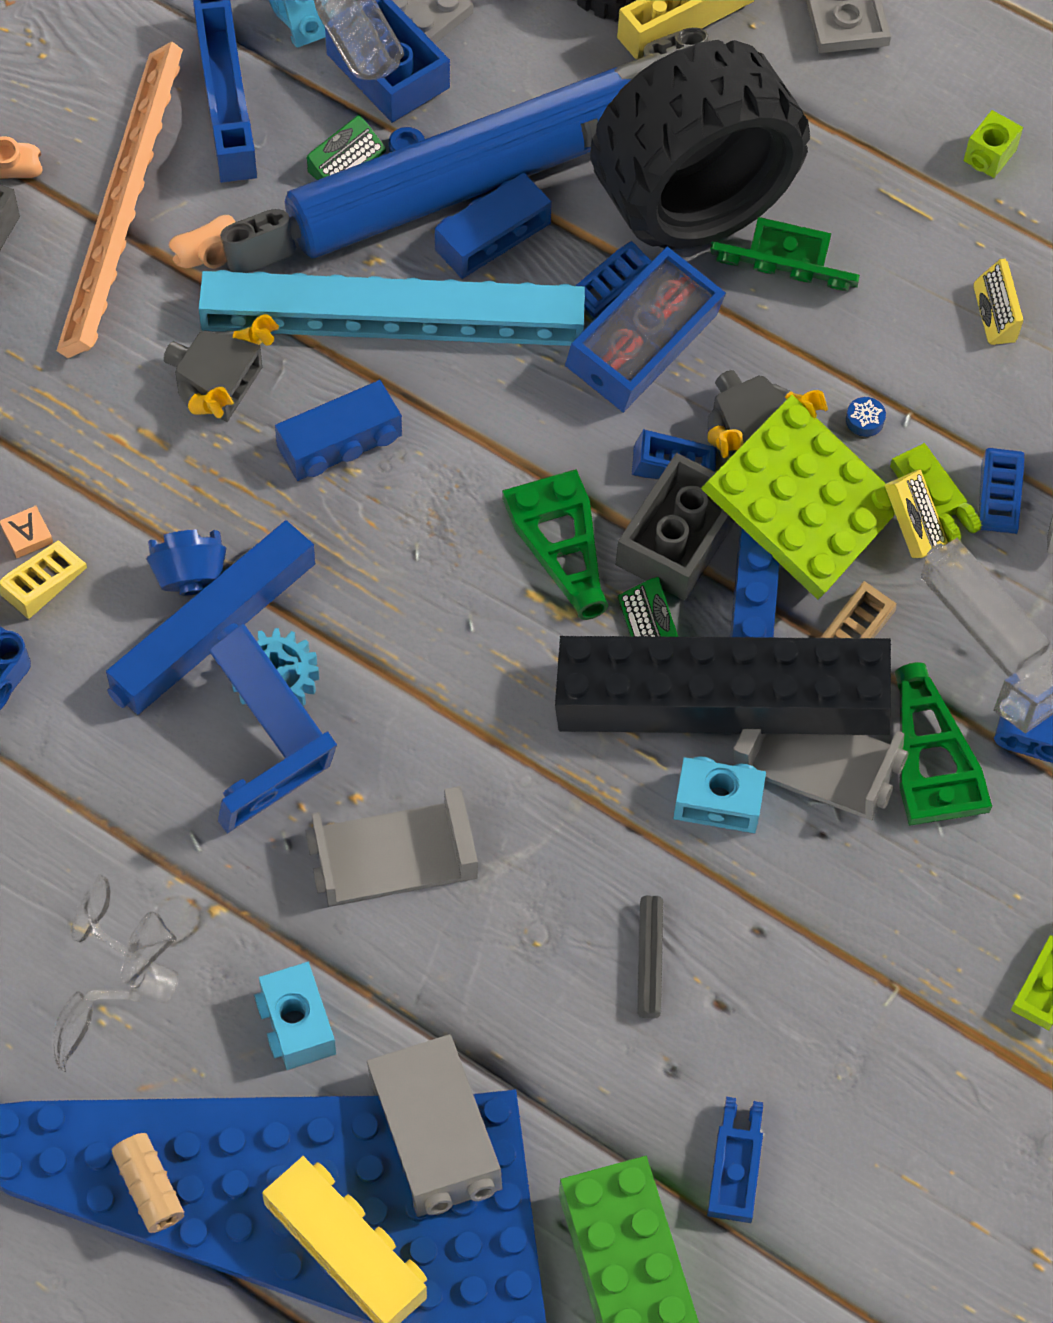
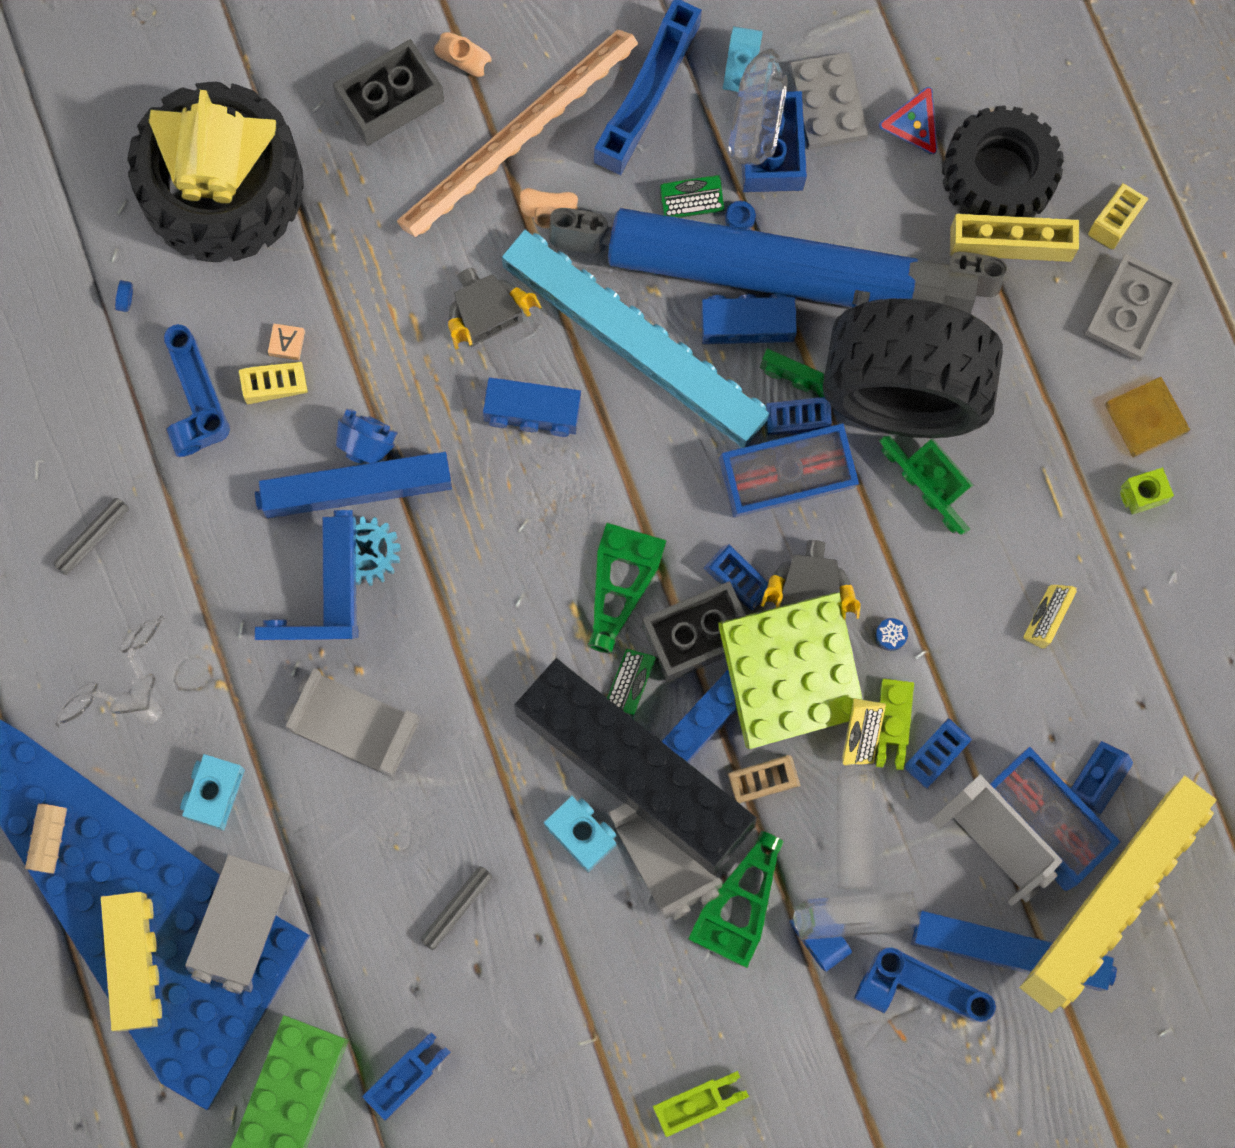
camera: 35 degrees right, 15 degrees up
none -> green hinge [759,348,825,398]
none -> clear yellow plate [1105,376,1190,458]

